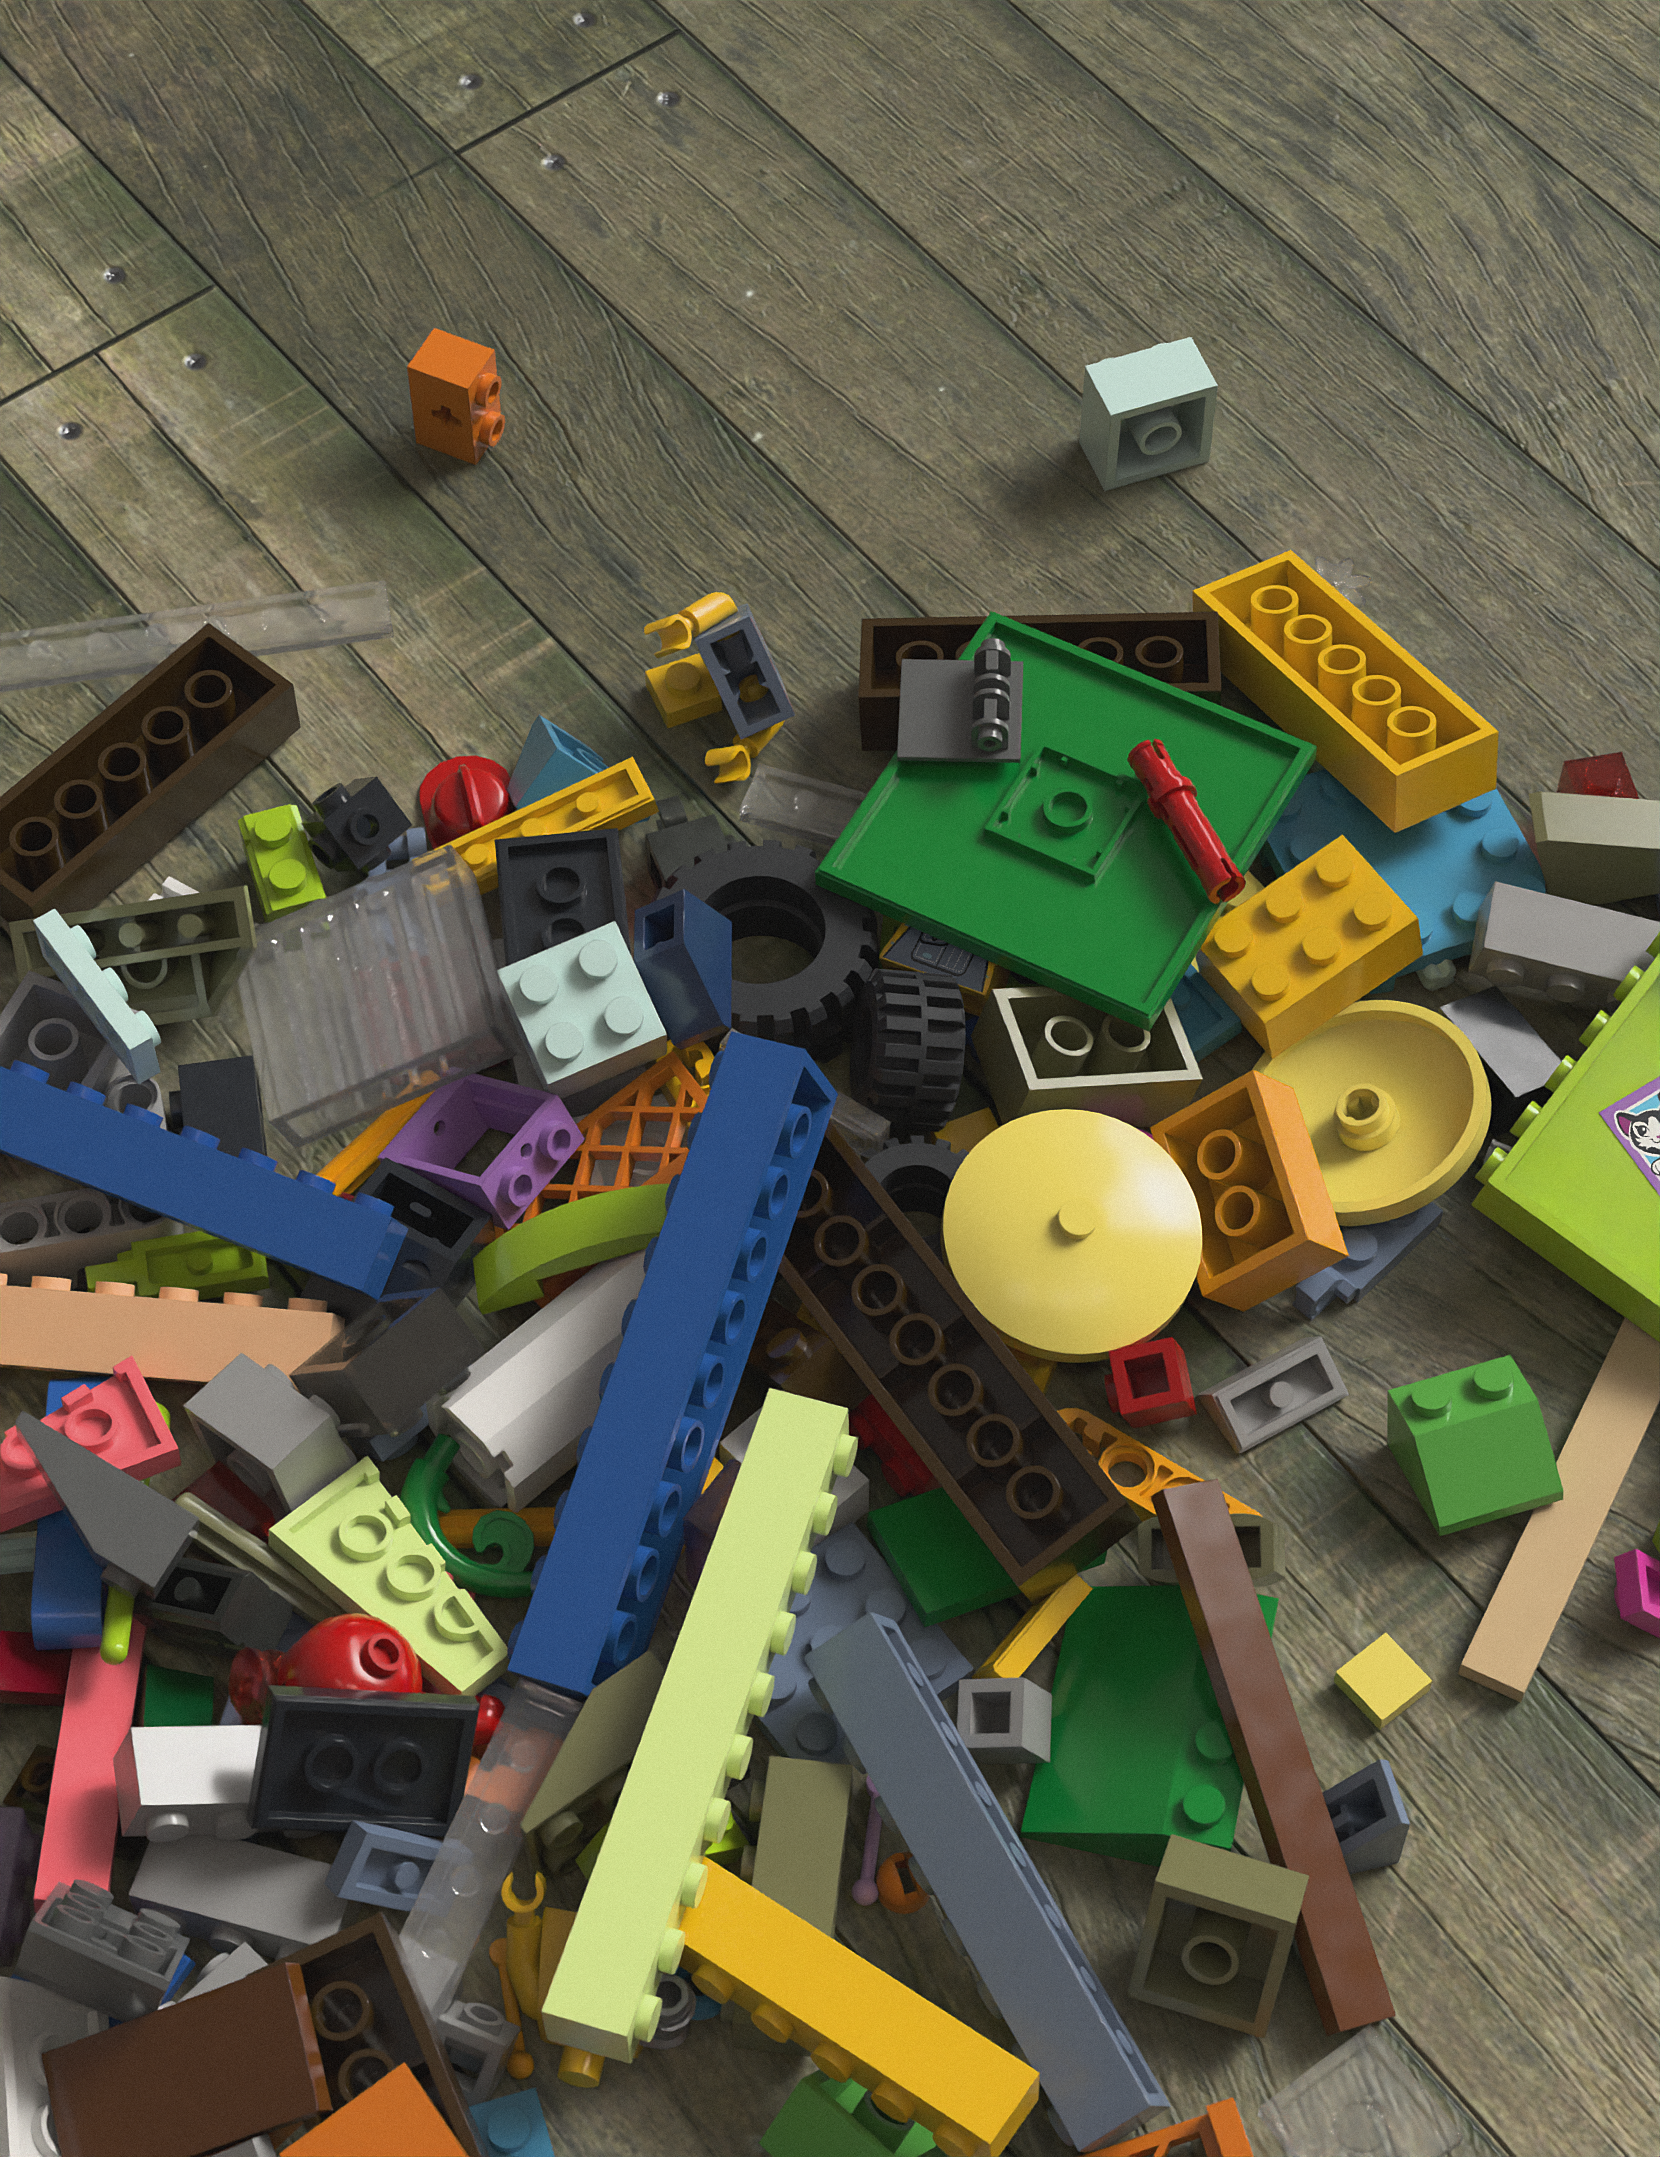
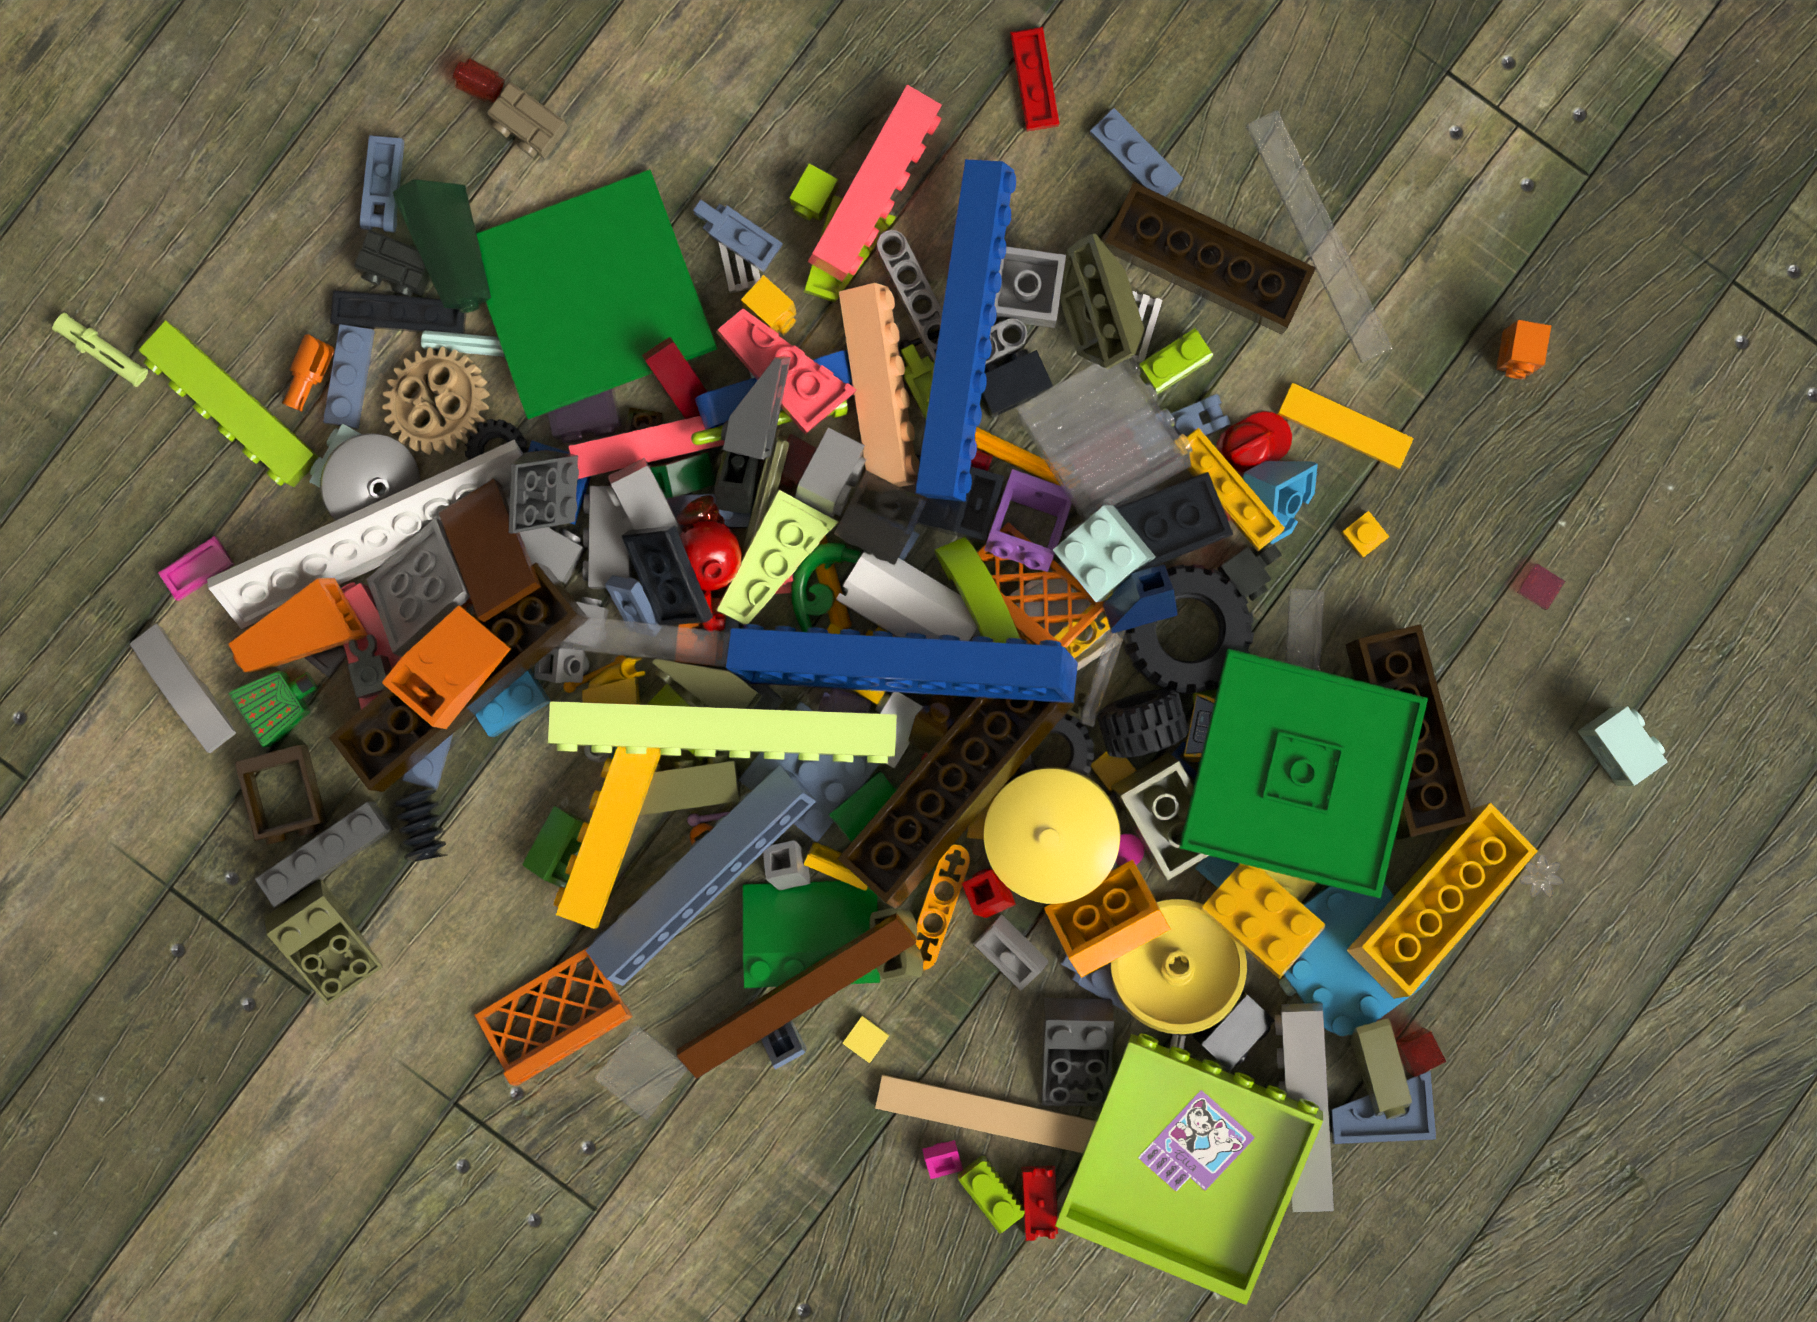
camera: 75 degrees right, 30 degrees up
light aqua plate [33,909,161,1084] -> none
black brick [301,776,412,873] -> none
torso [644,592,795,784] -> none
dark grey hinge [897,638,1023,763] -> none
red pin [1127,739,1246,904] -> none
olive brick [1127,1834,1309,2039] -> none
bright green slope [1387,1355,1564,1536] -> none
none -> dark grey slope [1042,998,1114,1107]
none -> yellow tile [1277,383,1414,470]
none -> clear pink tile [1517,564,1565,610]

